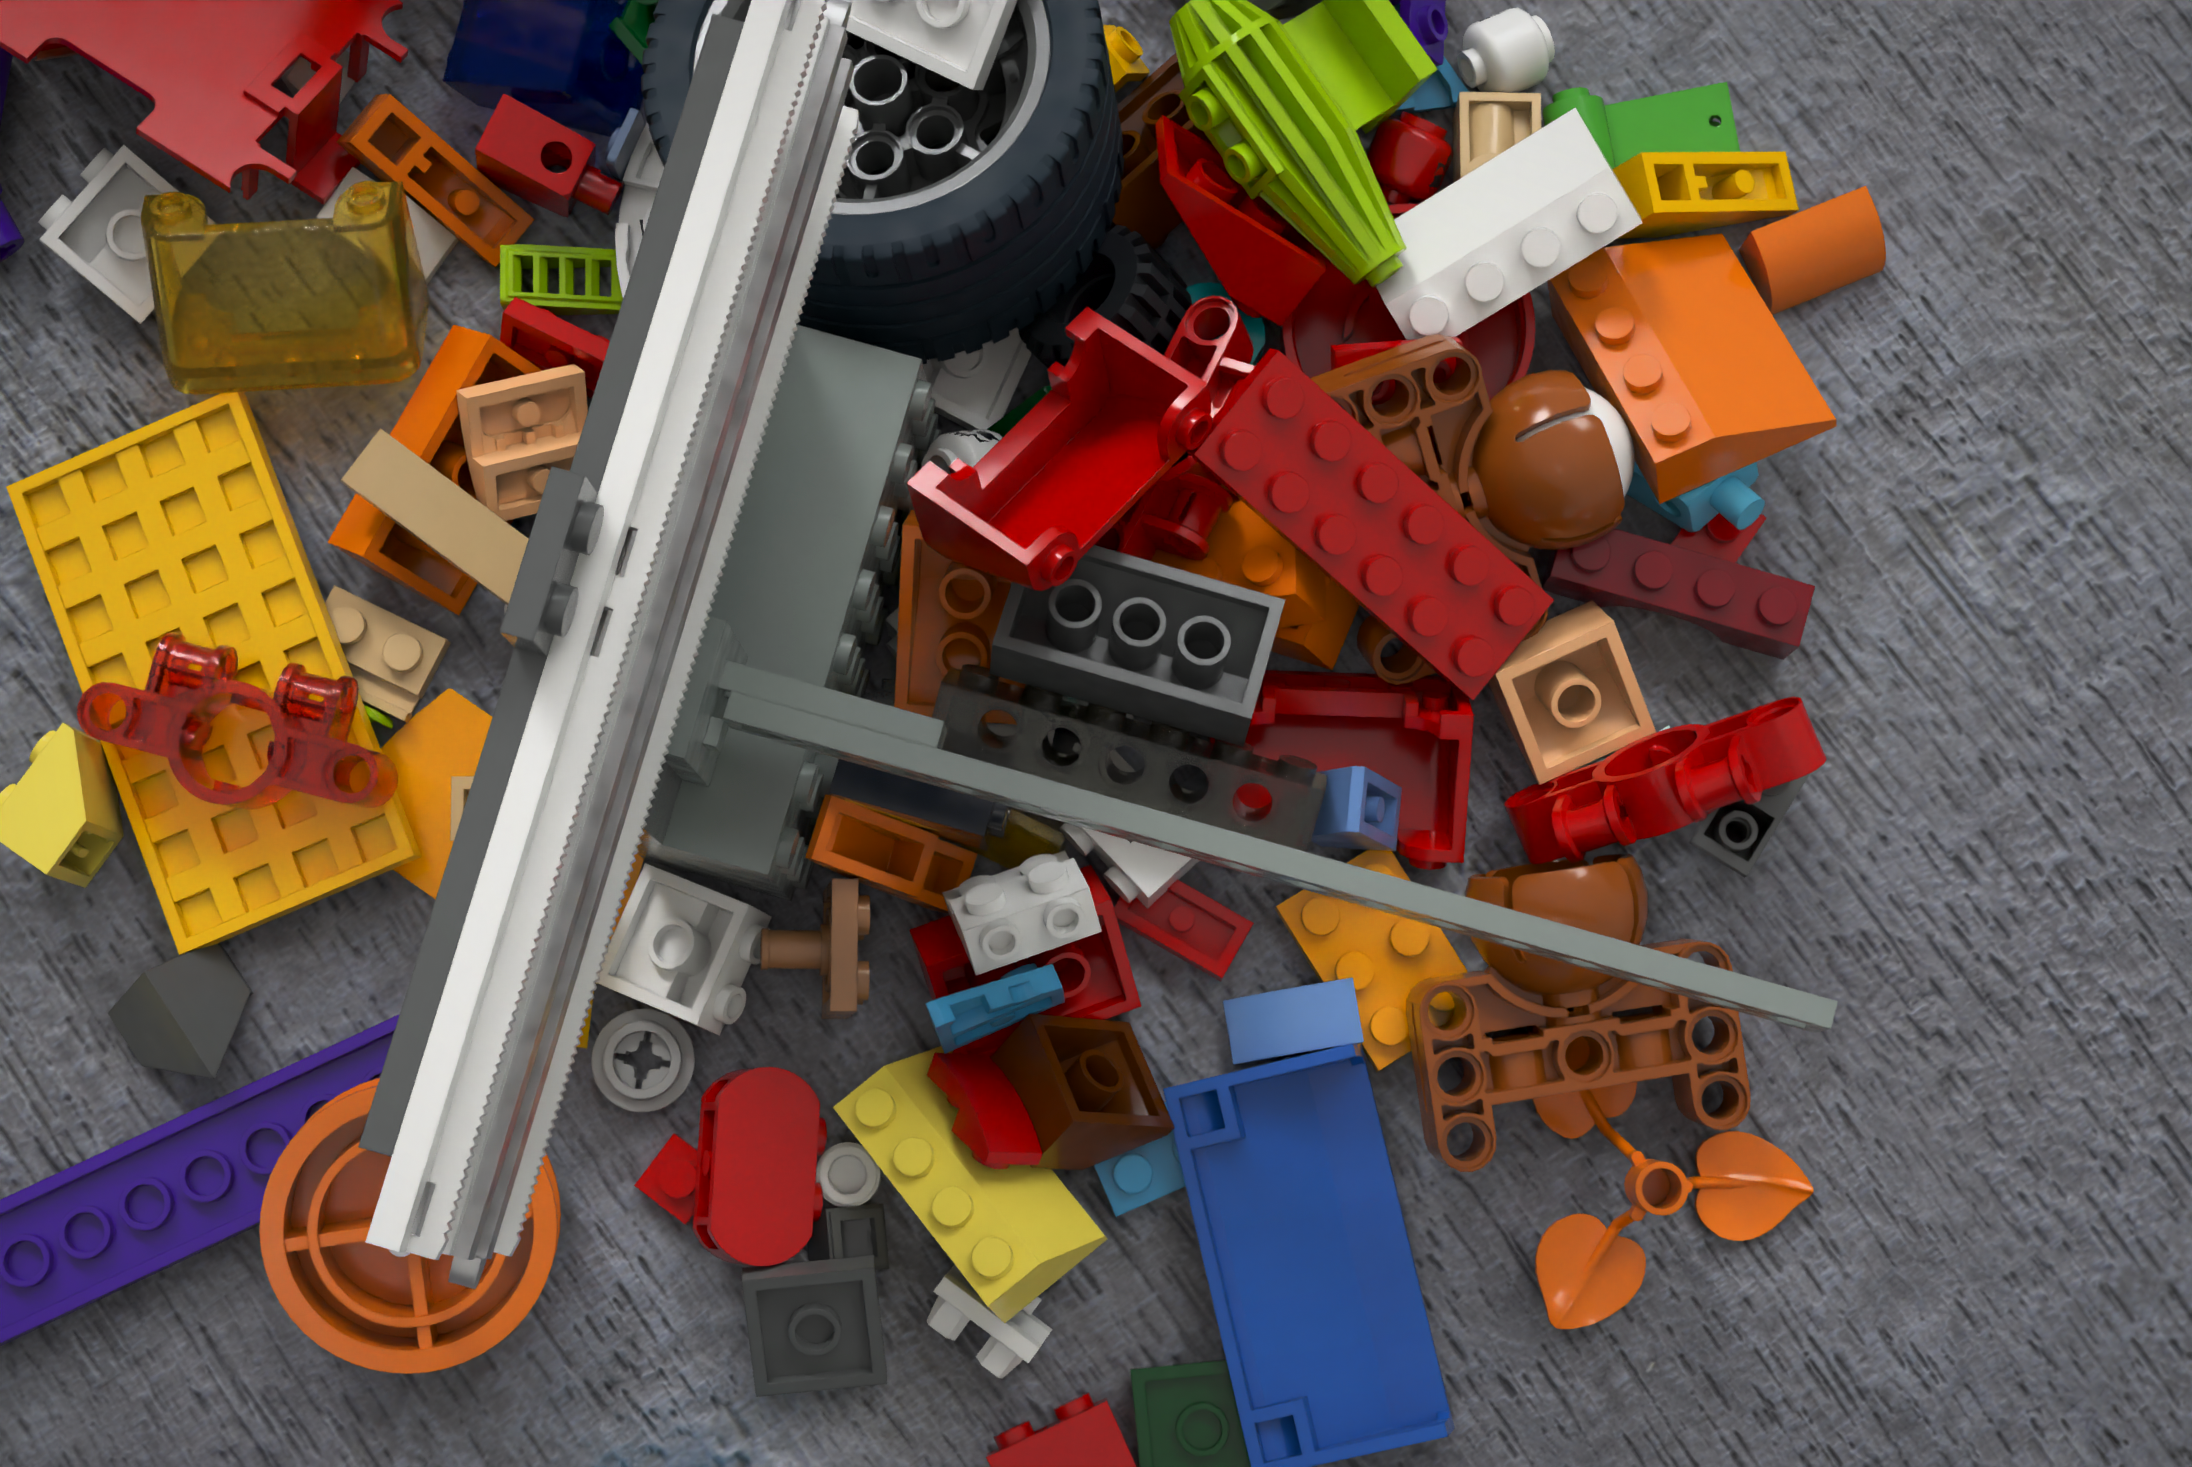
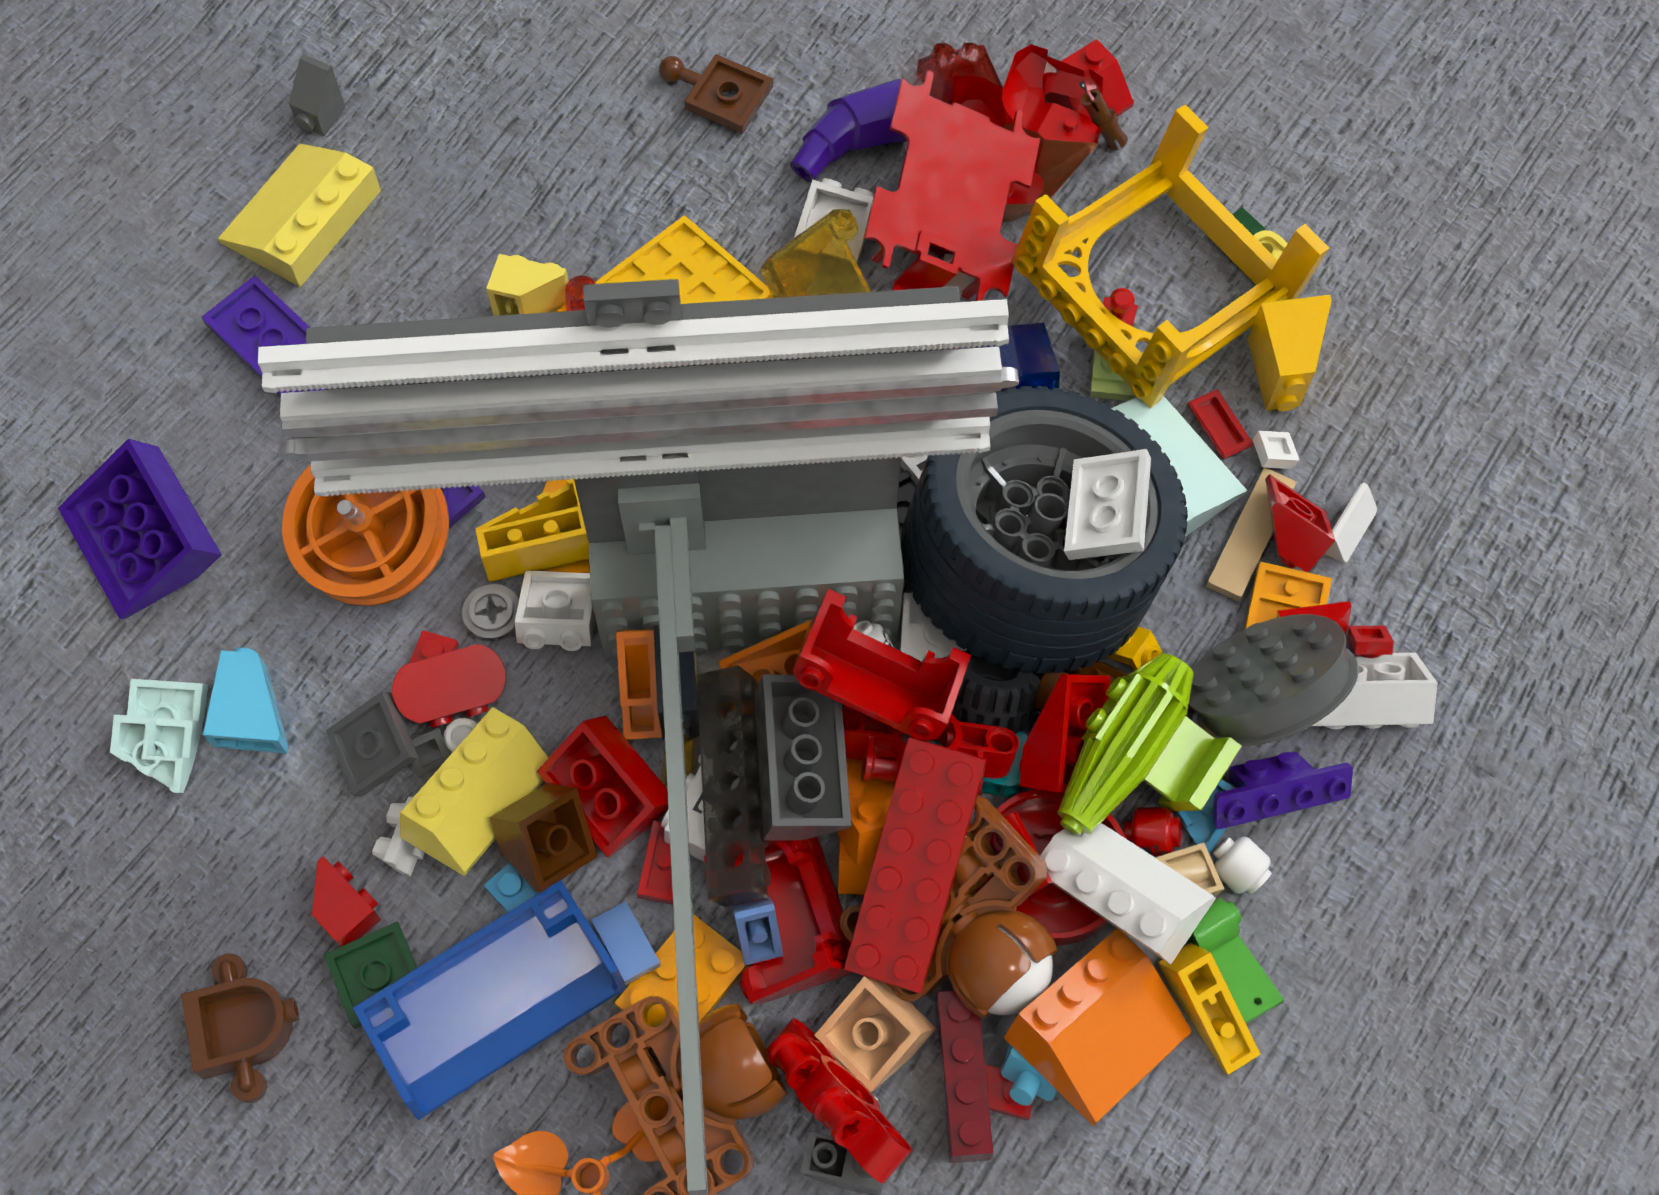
camera: 70 degrees right, 15 degrees down
medium nougat plate [760,878,870,1019] -> none
dark azure wing [925,963,1065,1054] -> none
red slope [927,1052,1043,1169] -> none
white plate [943,850,1102,975] -> none
orange brick [1739,186,1886,315] -> none

